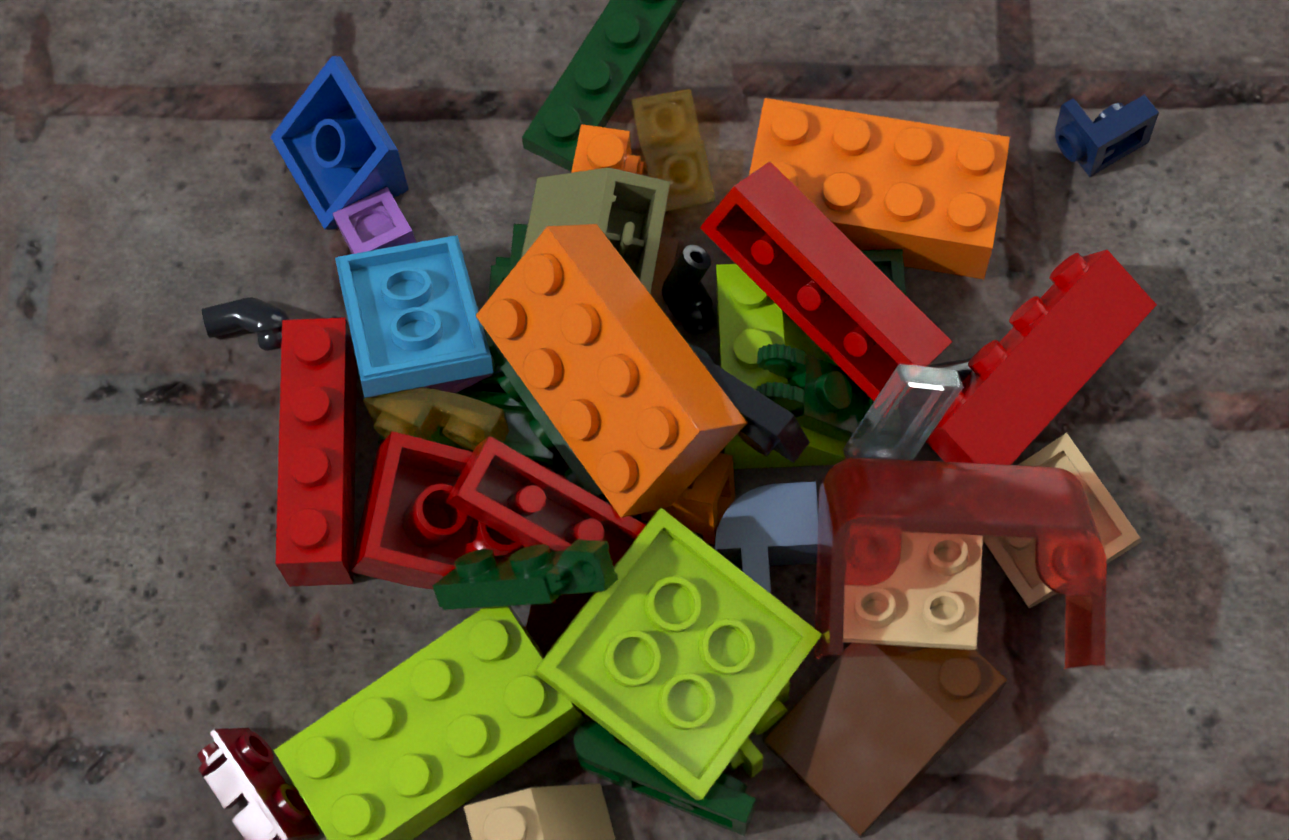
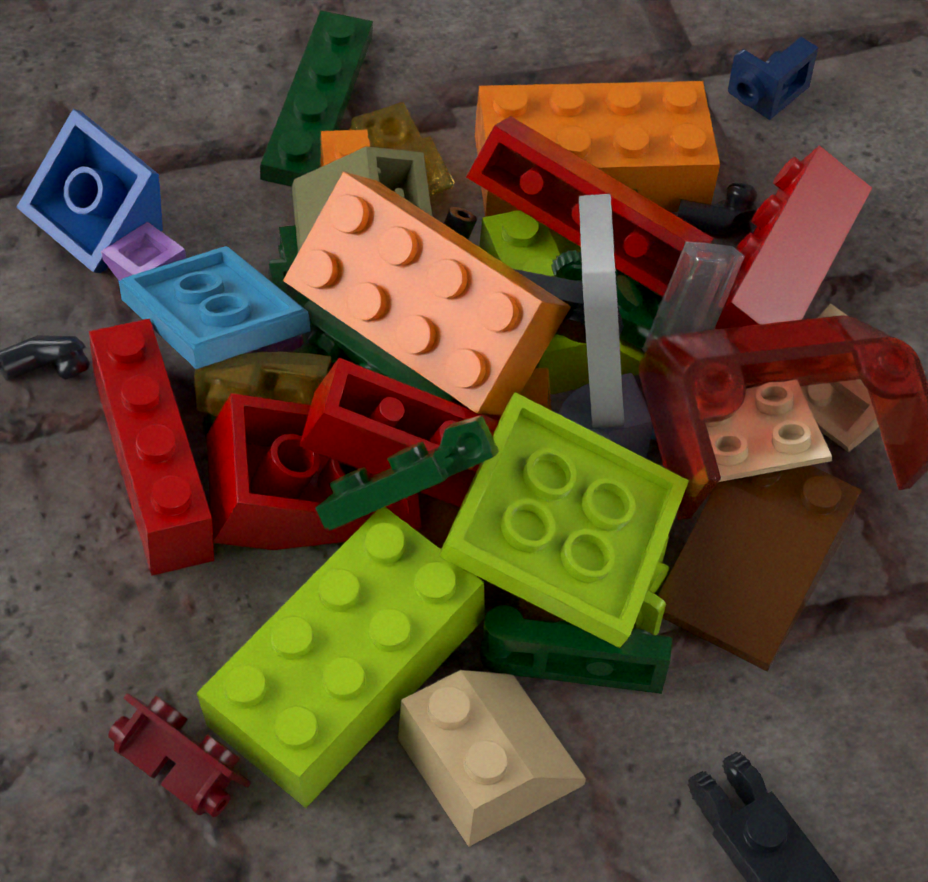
camera: 25 degrees left, 15 degrees down
none -> light grey beam [579,194,624,428]
none -> black arm [677,183,757,235]

